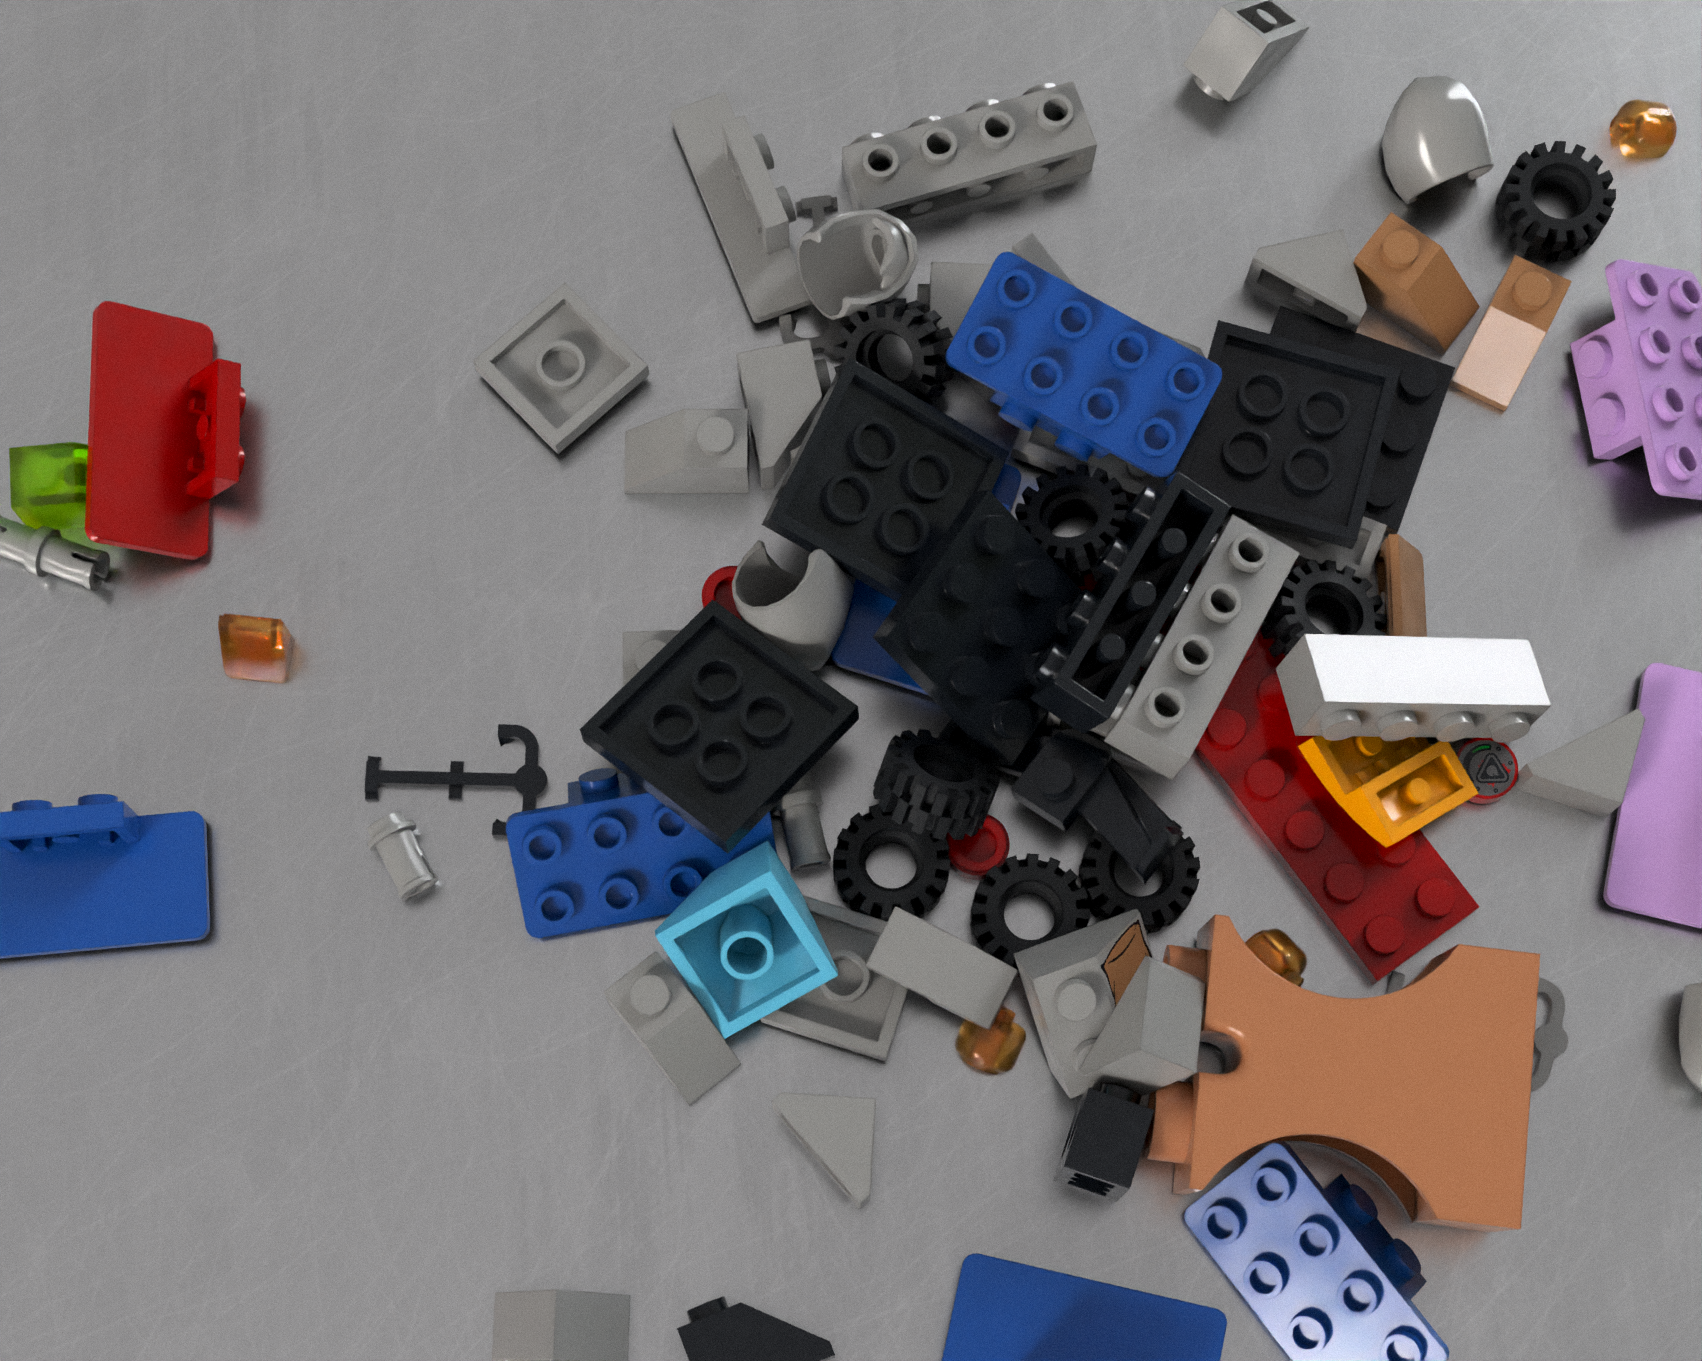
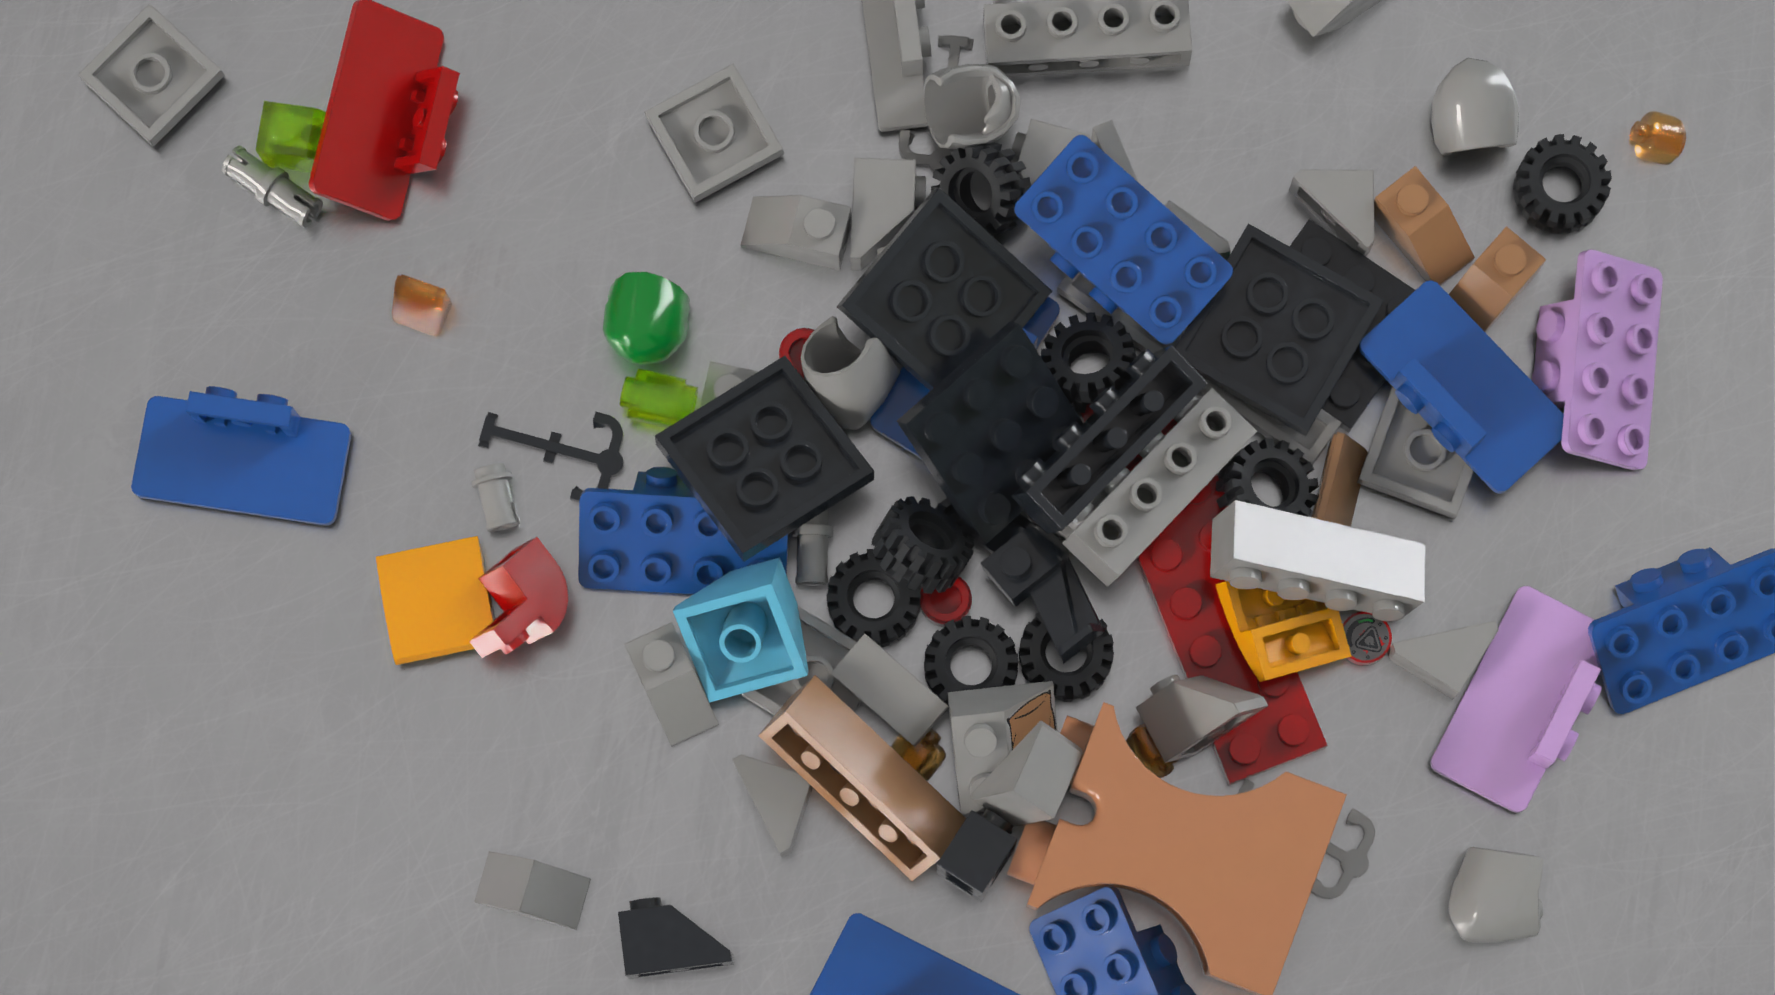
camera: 20 degrees right, 5 degrees up
none -> light orange slope [376,536,494,665]
none -> red brick [469,537,568,658]
none -> green piece [603,272,690,365]
none -> clear neon green brick [620,368,699,428]
none -> medium nougat brick [758,675,966,881]
none -> light grey slope [1136,674,1268,763]
none -> light grey plate [1357,386,1473,519]
none -> blue bracket [1359,280,1564,493]

